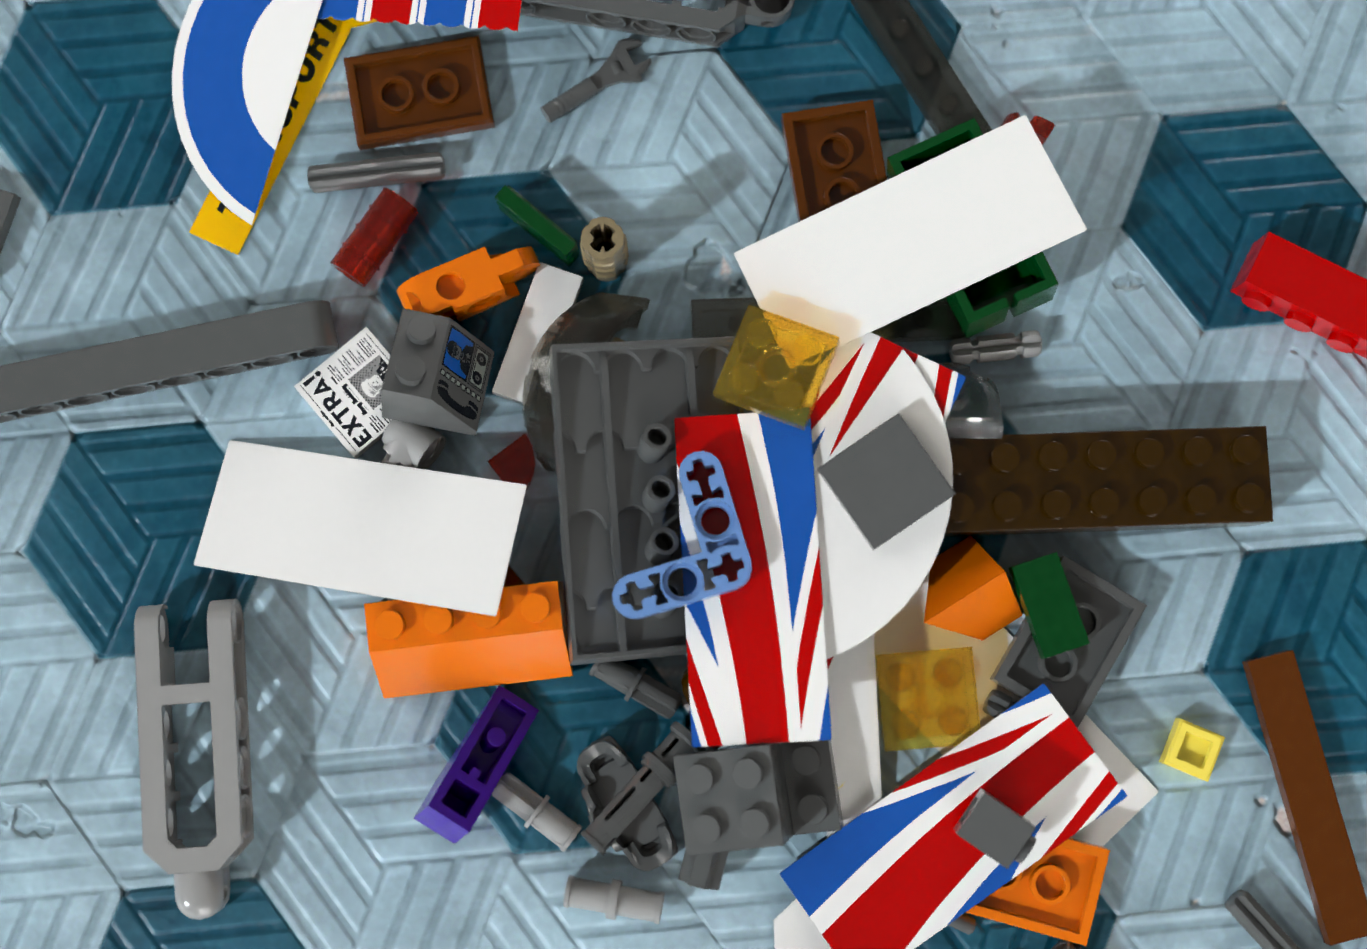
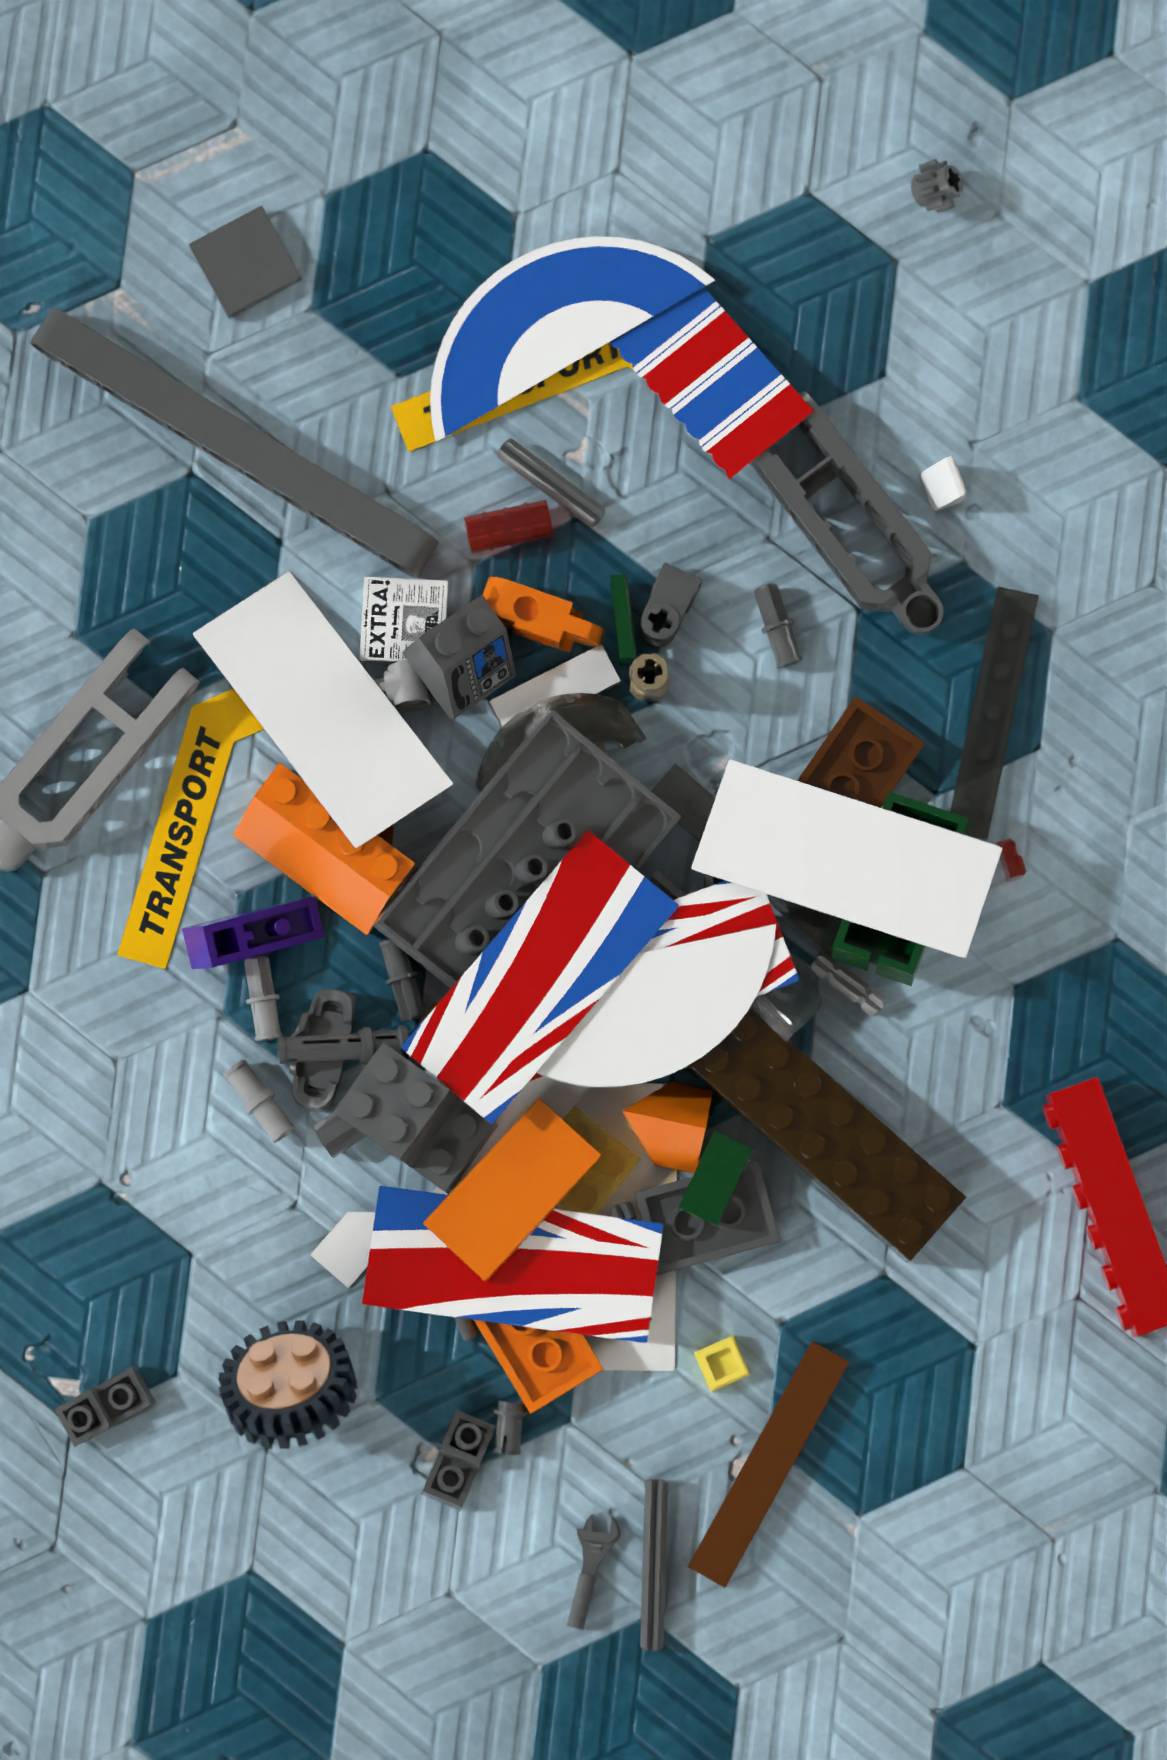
camera: 40 degrees right, 0 degrees up
reddish brown tile [344,35,495,150] -> none
clear red tile [487,434,536,491] -> none
dark grey piece [540,39,652,123] -> none
medium blue beam [612,451,752,620] -> none
clear yellow plate [713,305,840,431] -> none
dark grey tile [817,413,956,550] -> none
dark grey brick [954,788,1036,870] -> none
none -> yellow sticker [117,688,264,969]
none -> orange tile [423,1098,602,1282]
none -> dark grey piece [639,562,703,648]
none -> dark grey axle [754,583,802,668]

